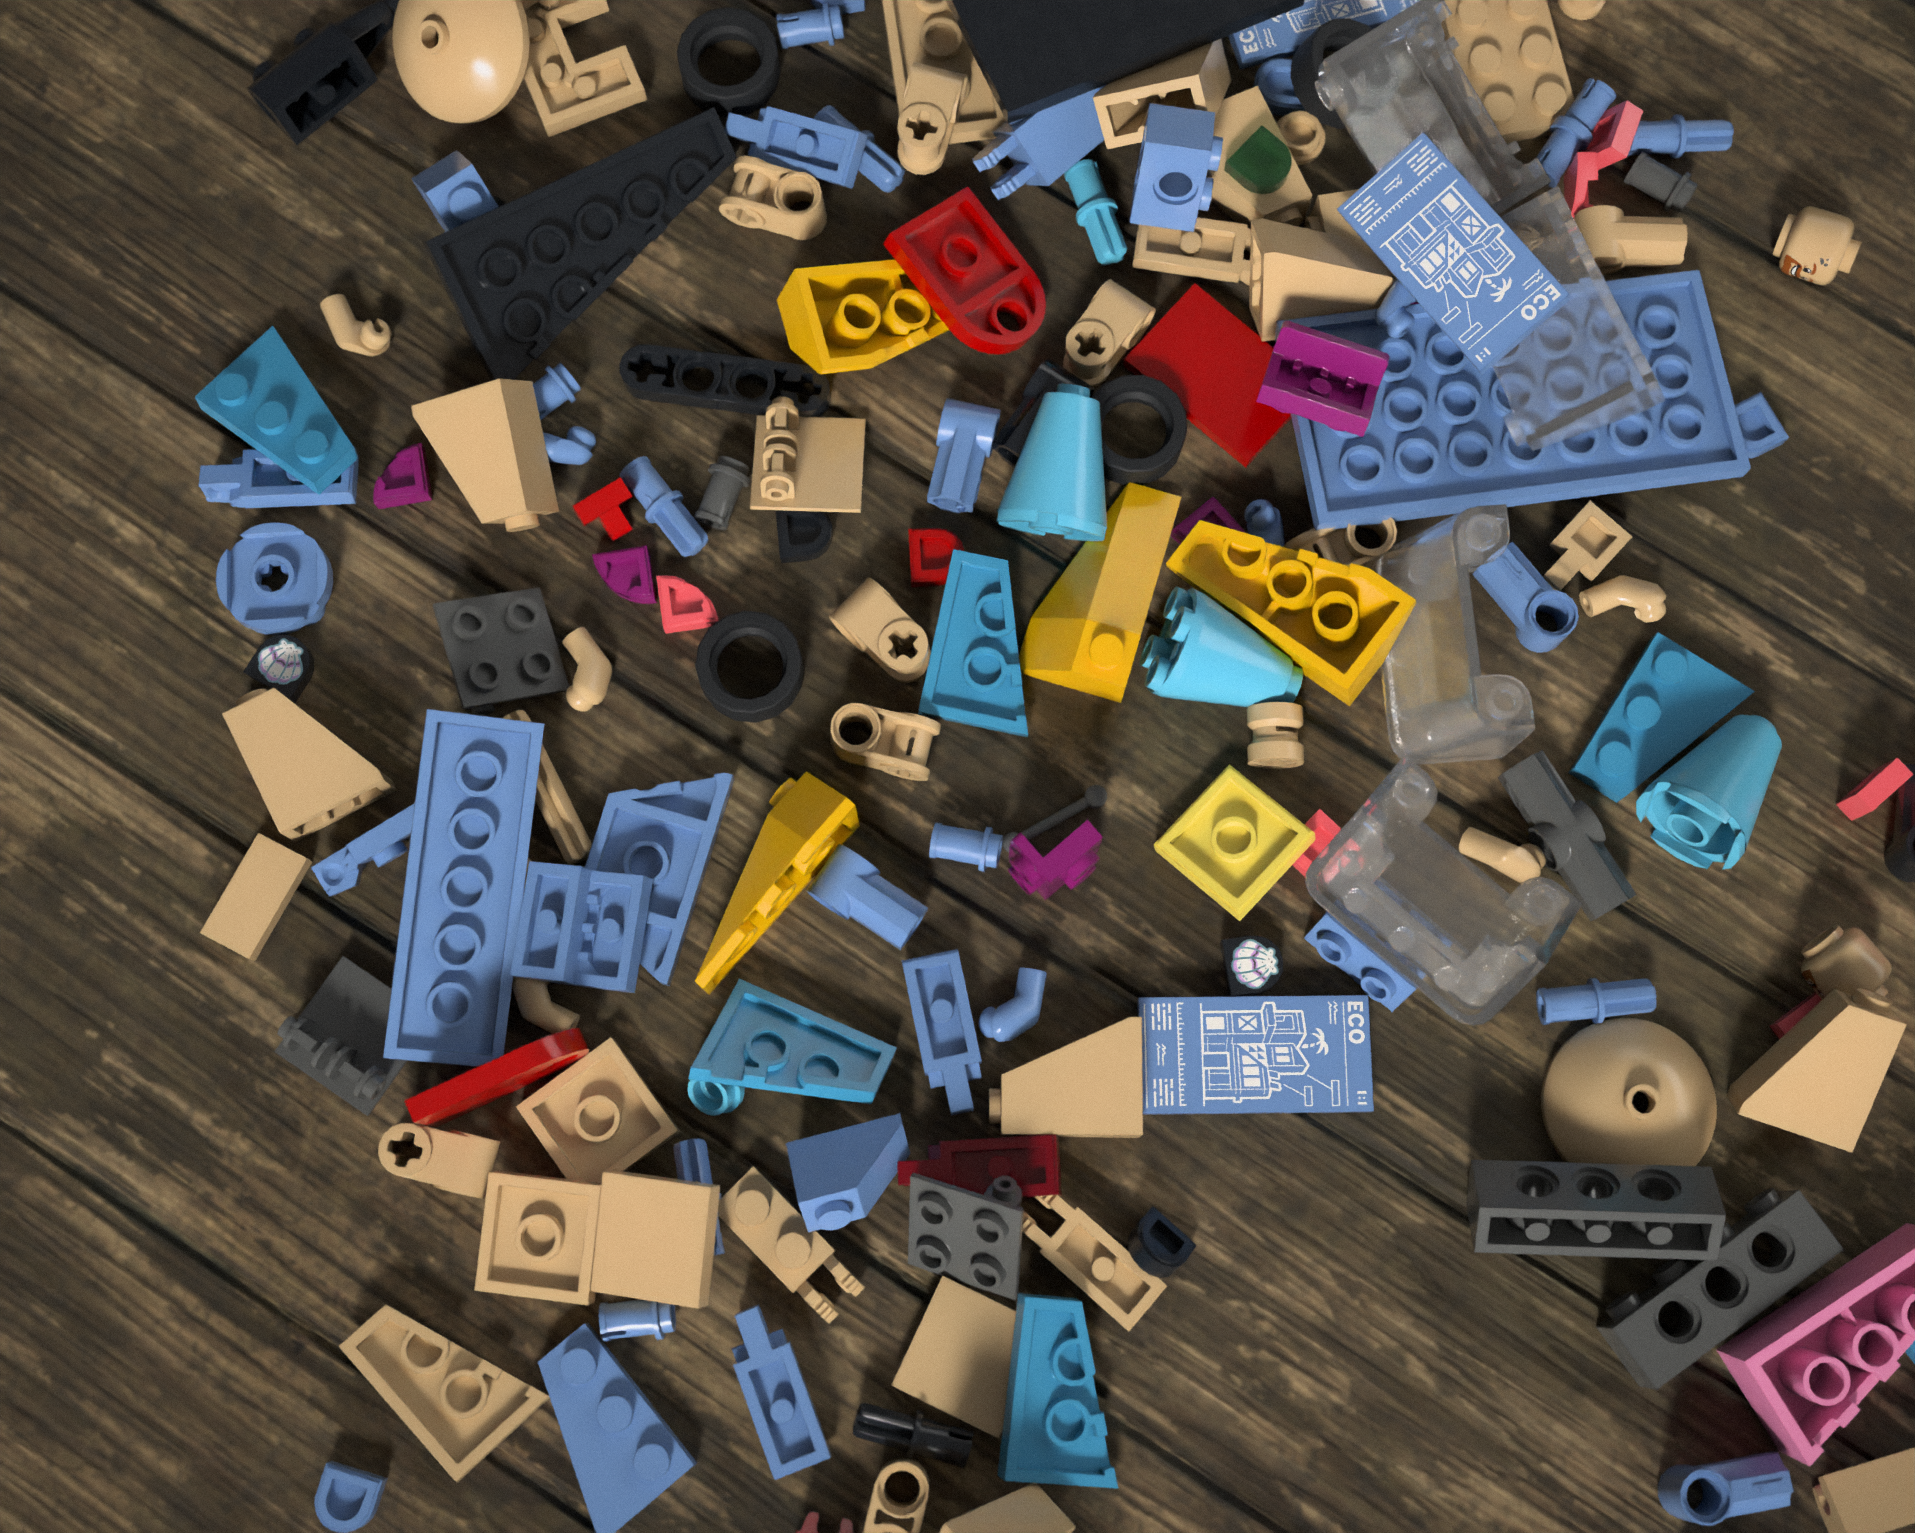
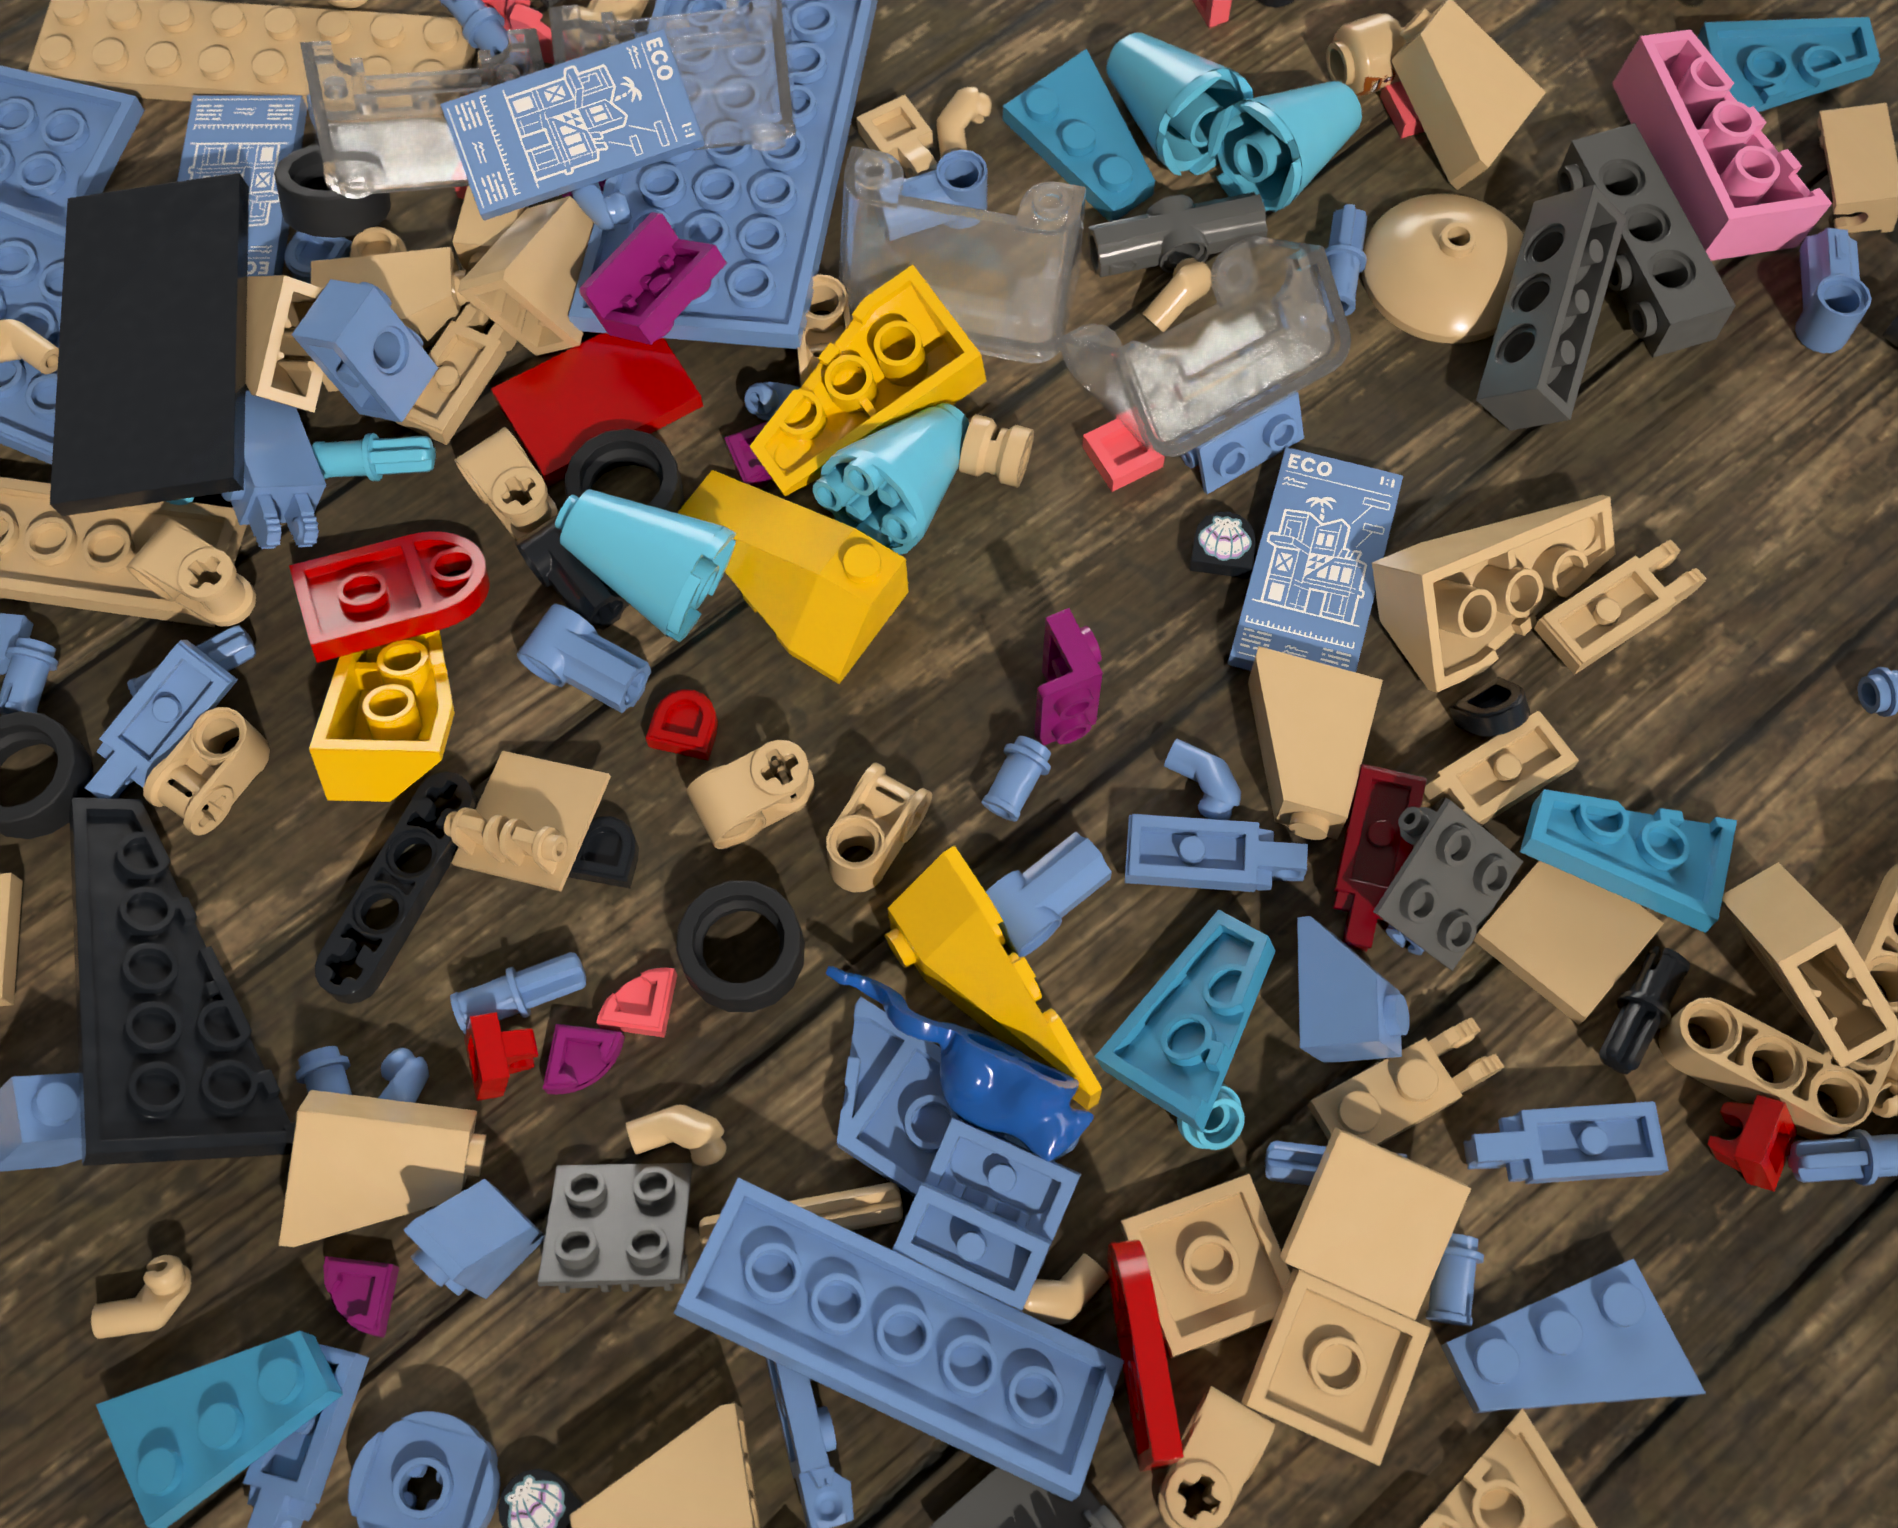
camera: 70 degrees left, 10 degrees down
dark grey pin [694,456,750,530] -> none
dark azure wing [918,549,1028,737] -> none
dark grey hinge [1002,785,1107,853] -> none
light yellow tile [1154,764,1316,921] -> none
clear green tile [1224,125,1292,194] -> none
none -> medium blue slope [403,1179,545,1299]
none -> blue animal [826,966,1094,1162]
none -> medium azure cone [1208,81,1362,212]
none -> tan wedge [1372,495,1615,693]
none -> tan hinge [1534,539,1707,675]

